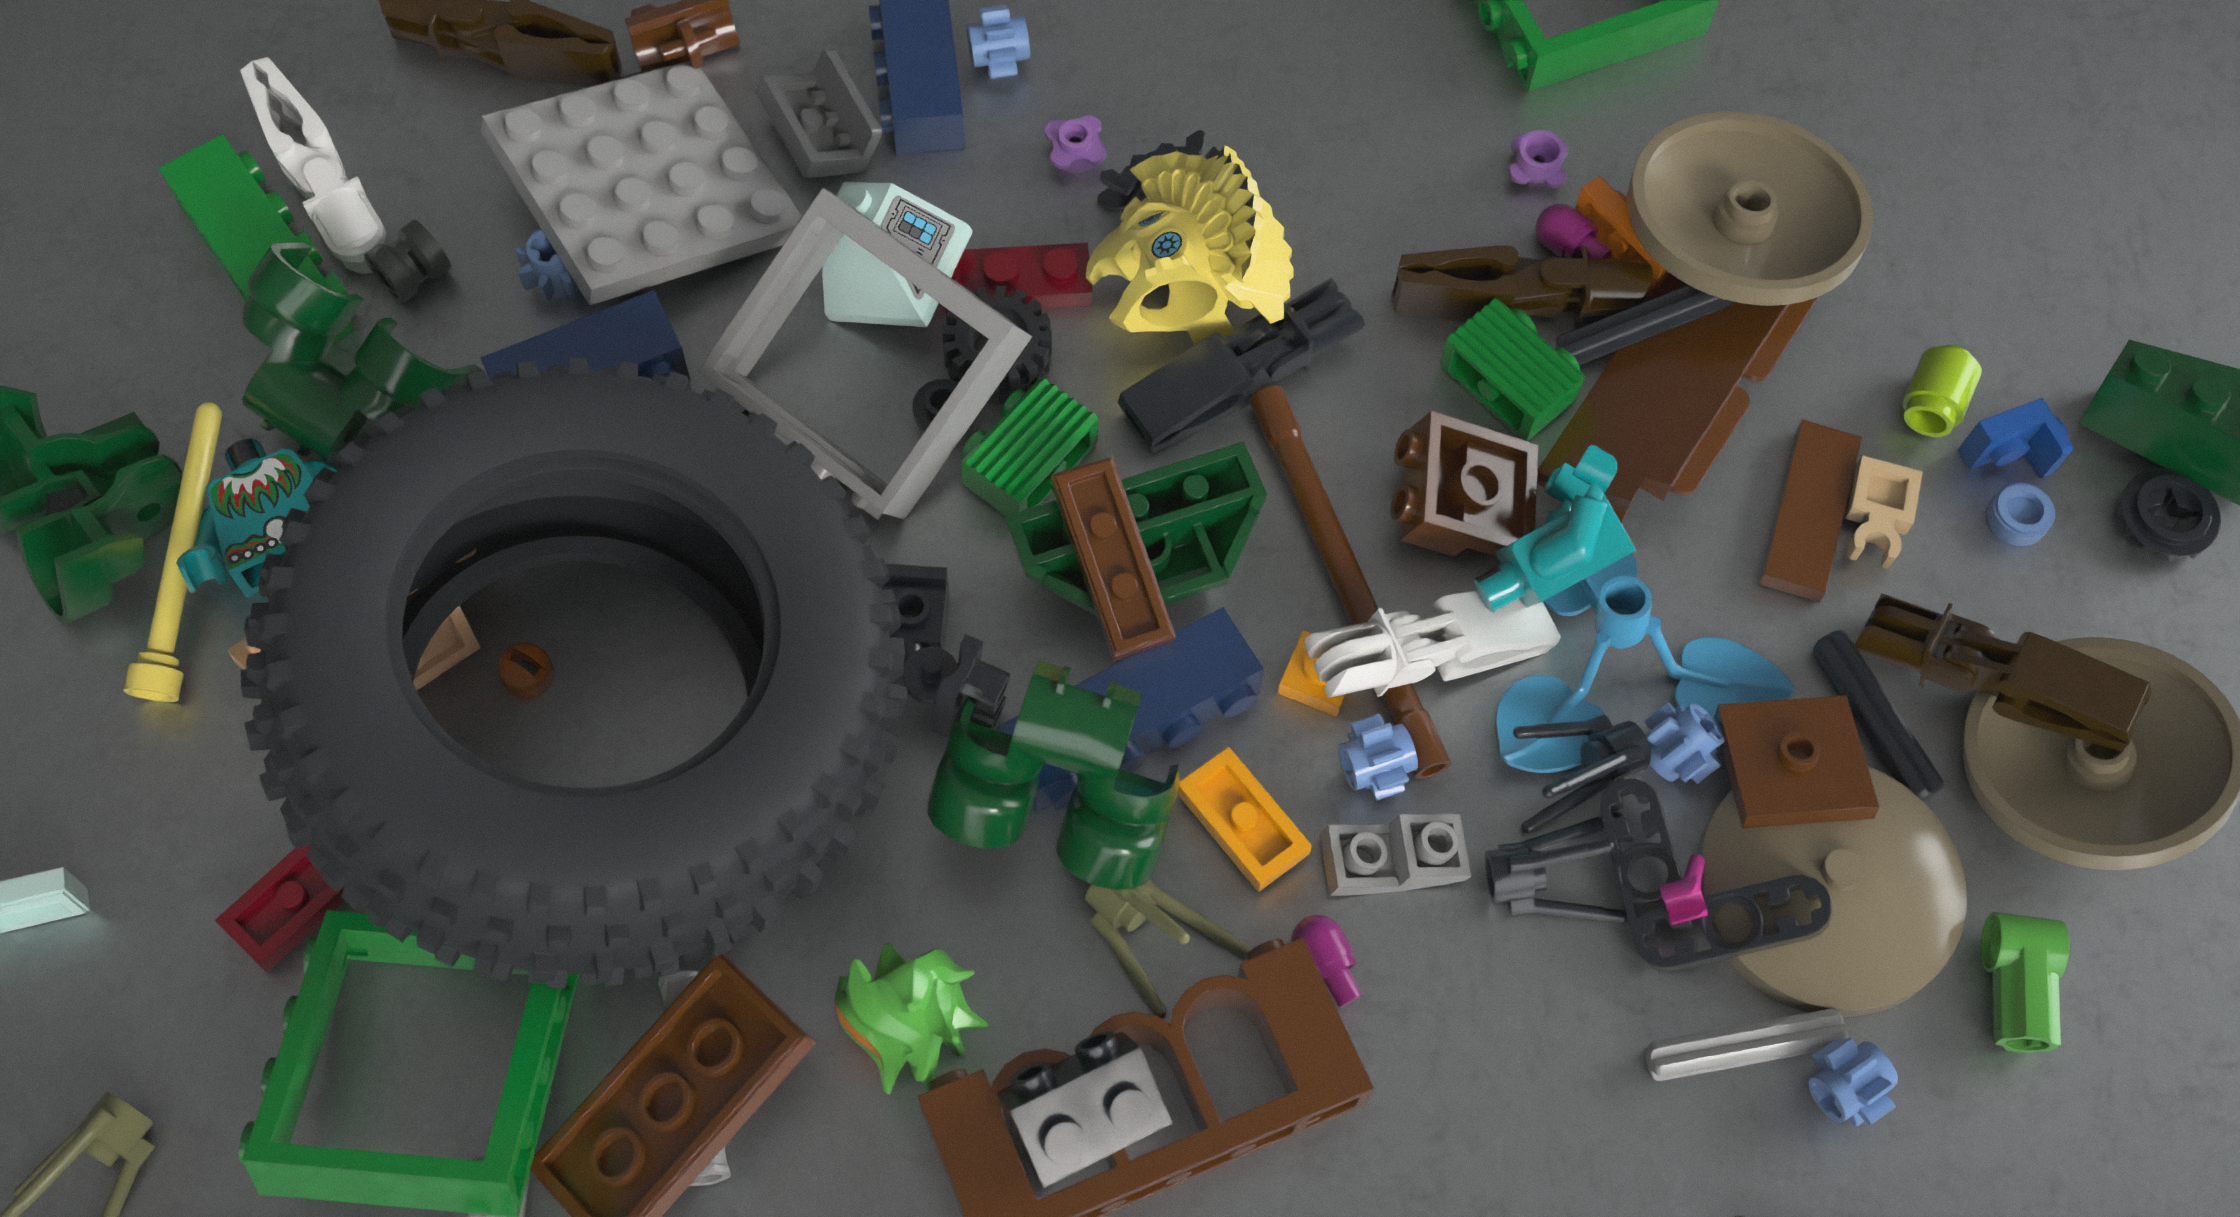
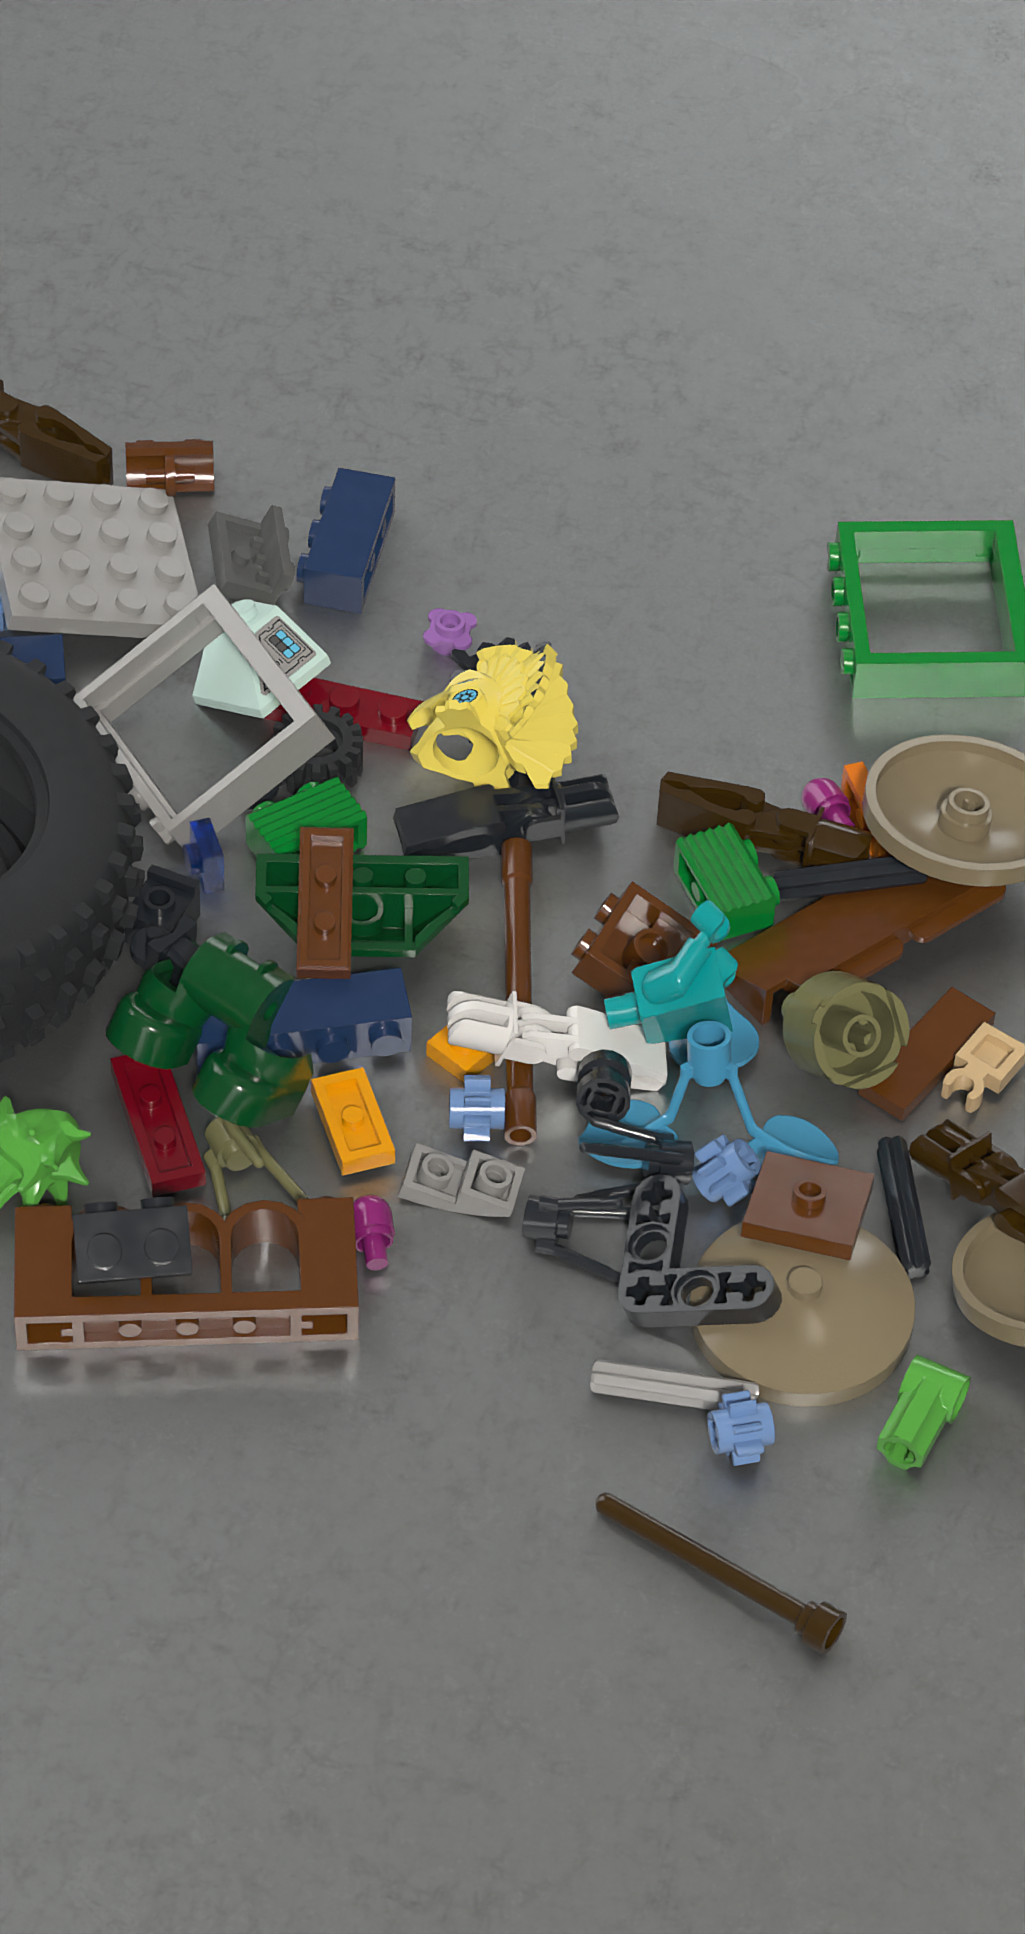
camera: 20 degrees right, 15 degrees down
medium blue gear [966,5,1030,79] -> none
medium lavender plate [1509,130,1569,188] -> none
dark pink hand [1659,854,1708,925] -> none
none -> dark red plate [110,1055,206,1197]
none -> clear blue plate [183,817,225,894]
none -> black wheel [576,1050,632,1121]
none -> olive brick [781,971,910,1089]

